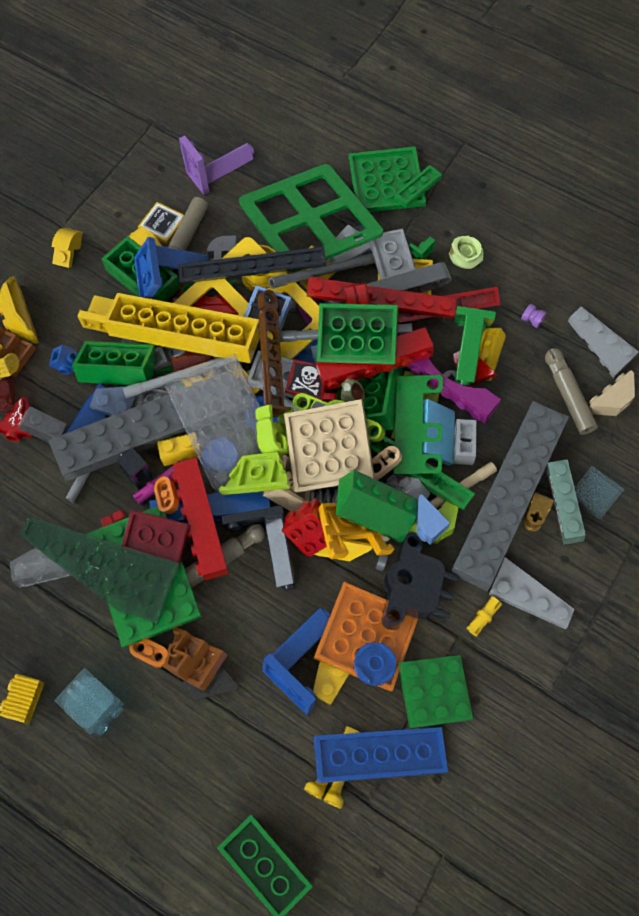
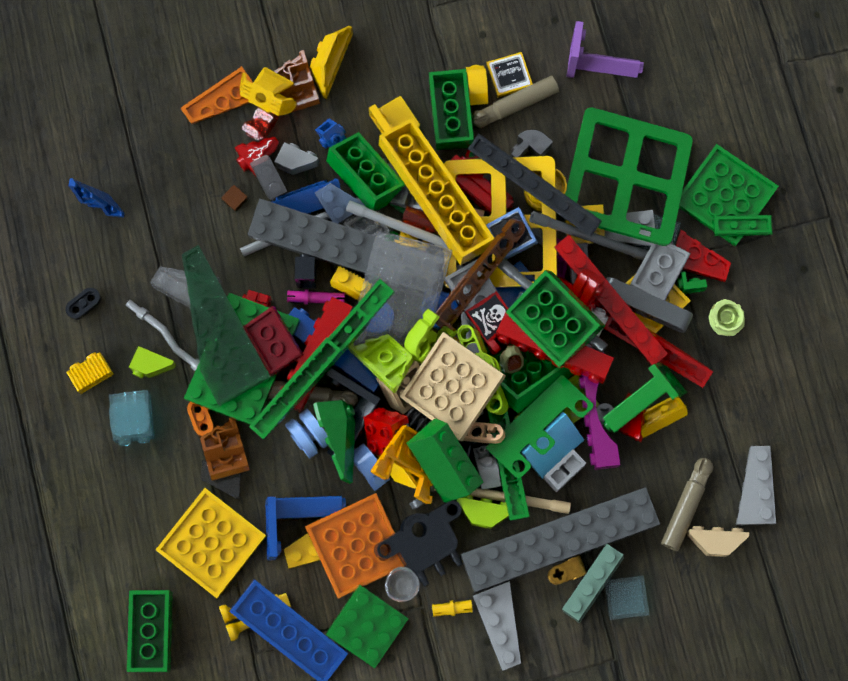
camera: 40 degrees right, 10 degrees up
yellow brick [51,228,83,268] -> none
blue piece [134,237,209,299] -> none
orange plate [154,476,179,514] -> none
blue tile [354,642,396,686] -> none
medium blue slope [416,494,450,544] -> none
medium lavender wheel [521,304,547,328] -> none
none -> light grey bar [126,300,200,371]
none -> lime slope [129,346,176,379]
none -> yellow plate [156,488,266,599]
none -> reddish brown tile [221,185,248,212]
none -> green slope [249,279,395,440]
none -> light grey slope [275,142,319,175]
none -> light blue wheel [285,408,328,459]
none -> green wedge [313,400,355,484]
none -> medium blue brick [354,443,390,491]
none -> clear helmet [385,567,420,602]
none -> red wing [676,230,731,282]

